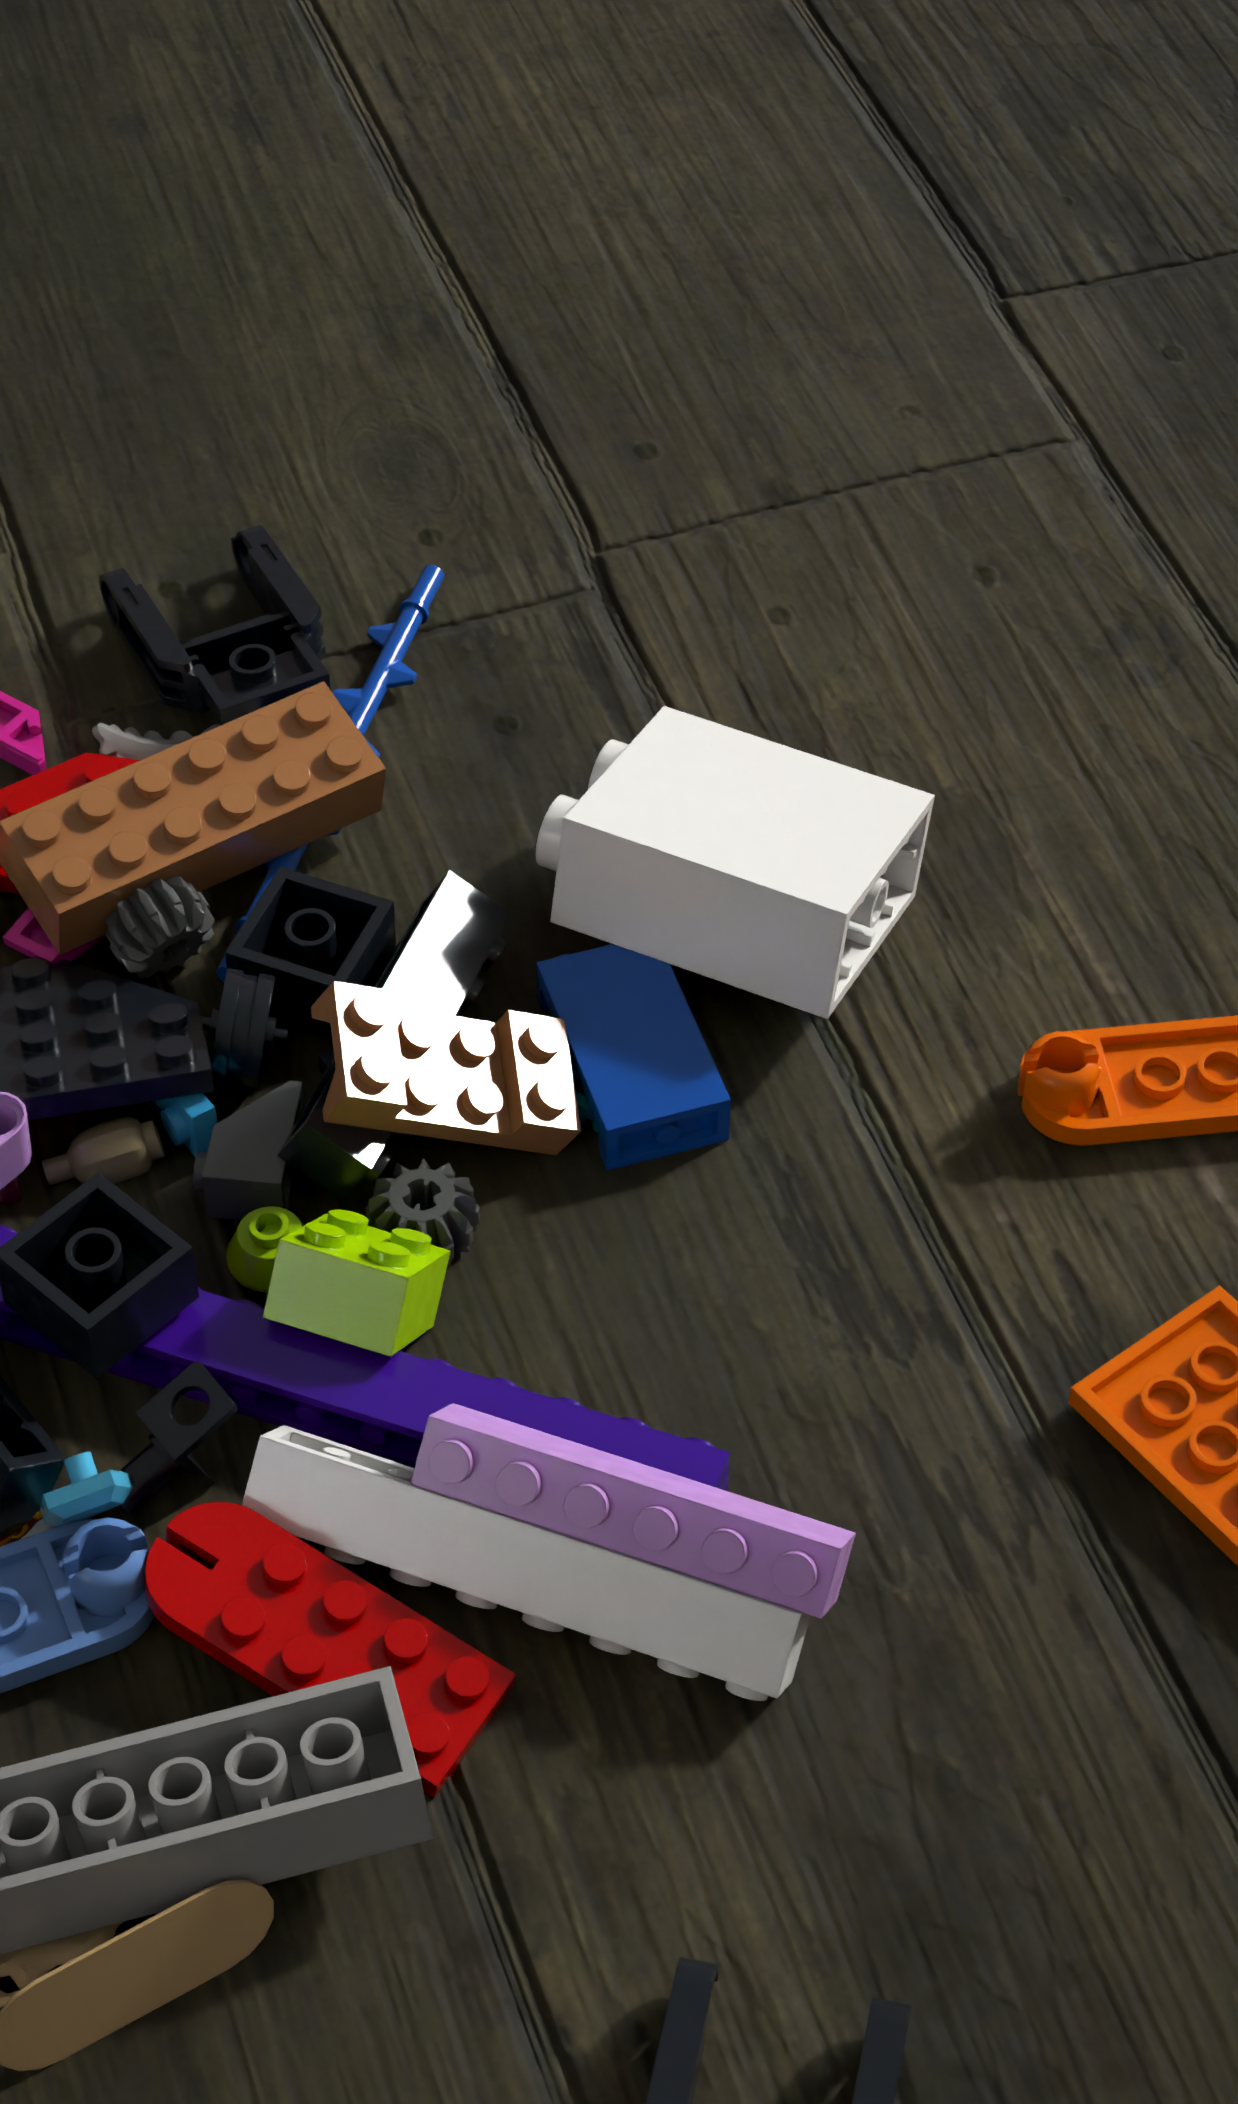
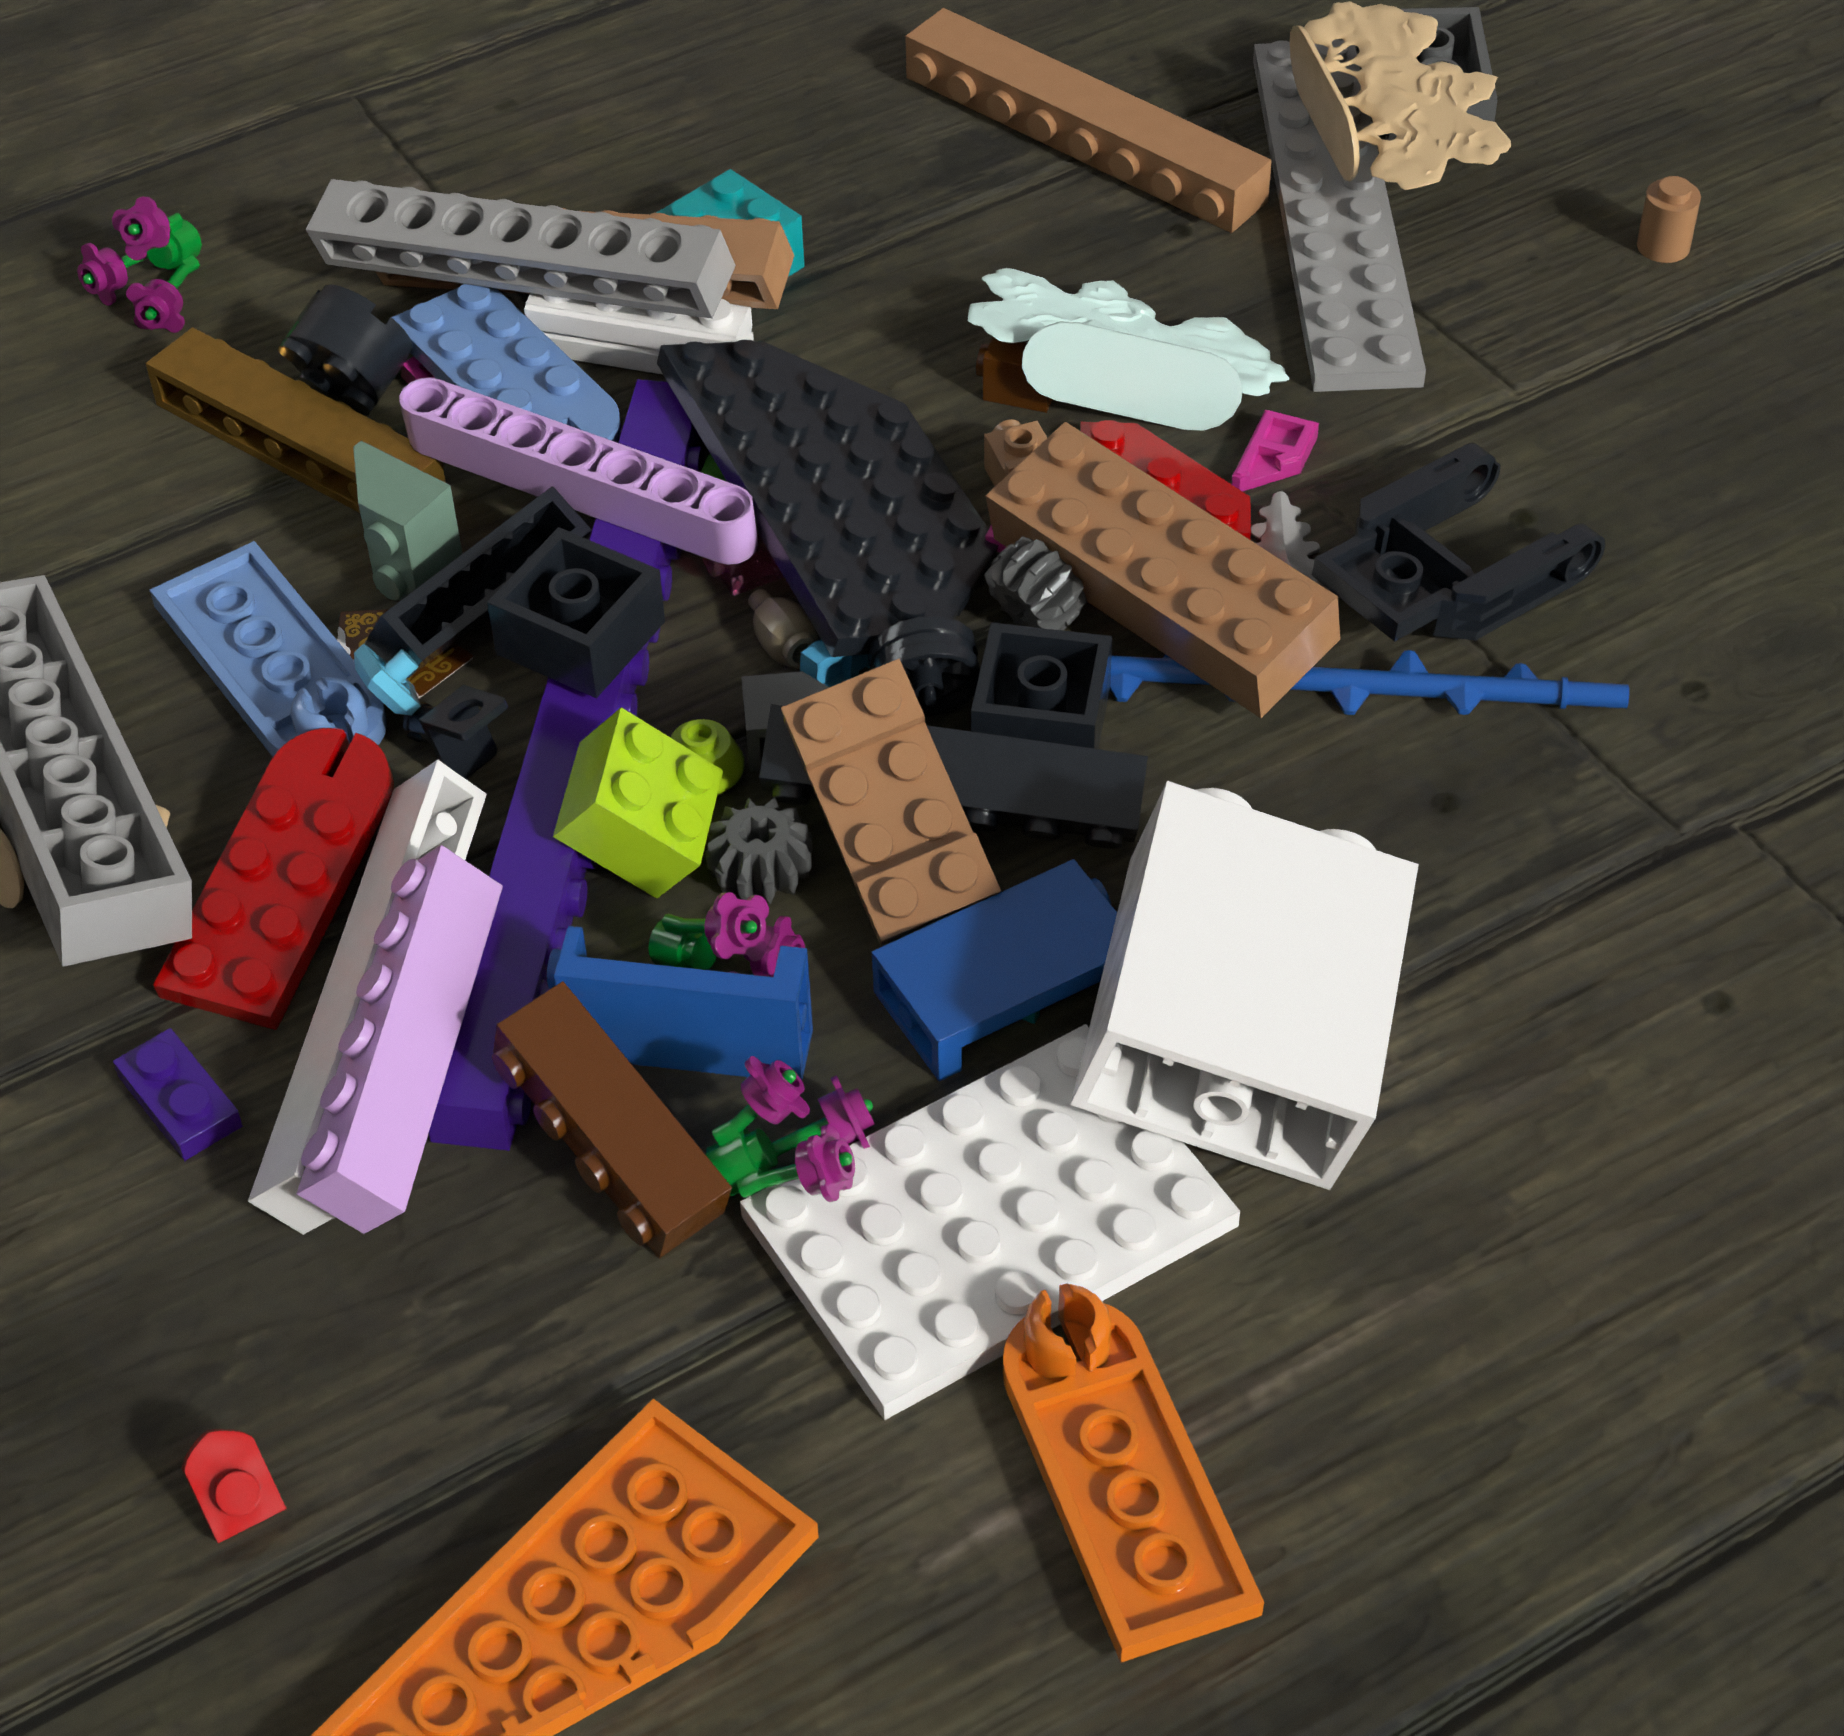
camera: 80 degrees right, 0 degrees up
none -> dark purple plate [113,1028,243,1161]
none -> plate [182,1429,287,1543]
none -> reddish brown brick [492,981,732,1259]
none -> blue panel [547,926,813,1080]
none -> magenta plant [649,892,805,977]
none -> plant [706,1056,874,1202]
none -> white plate [740,1024,1240,1421]

